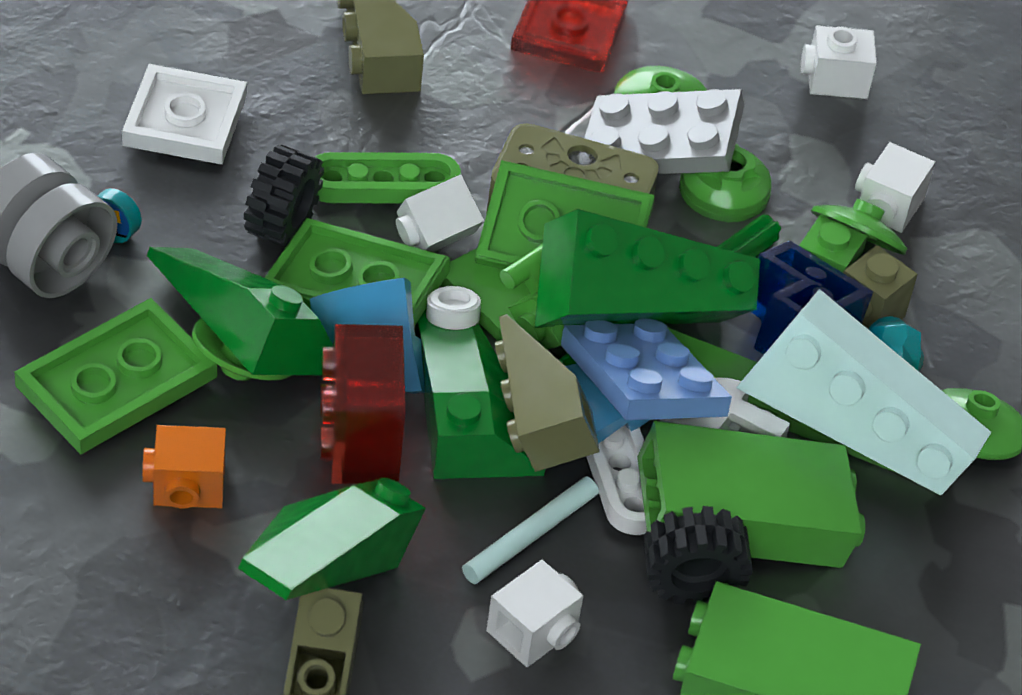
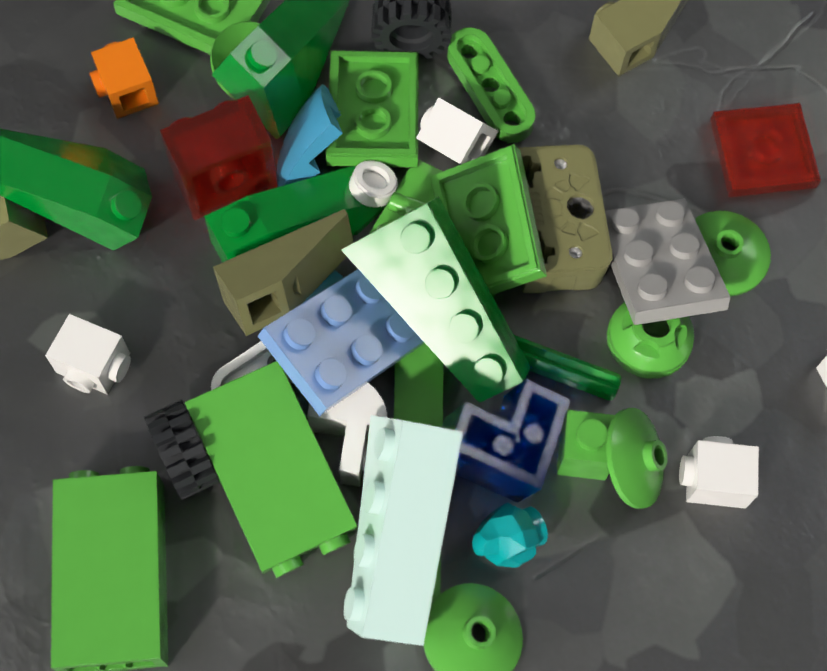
camera: 70 degrees right, 20 degrees up
light aqua bar [462,476,599,584] -> none
olive brick [836,245,918,329] -> none

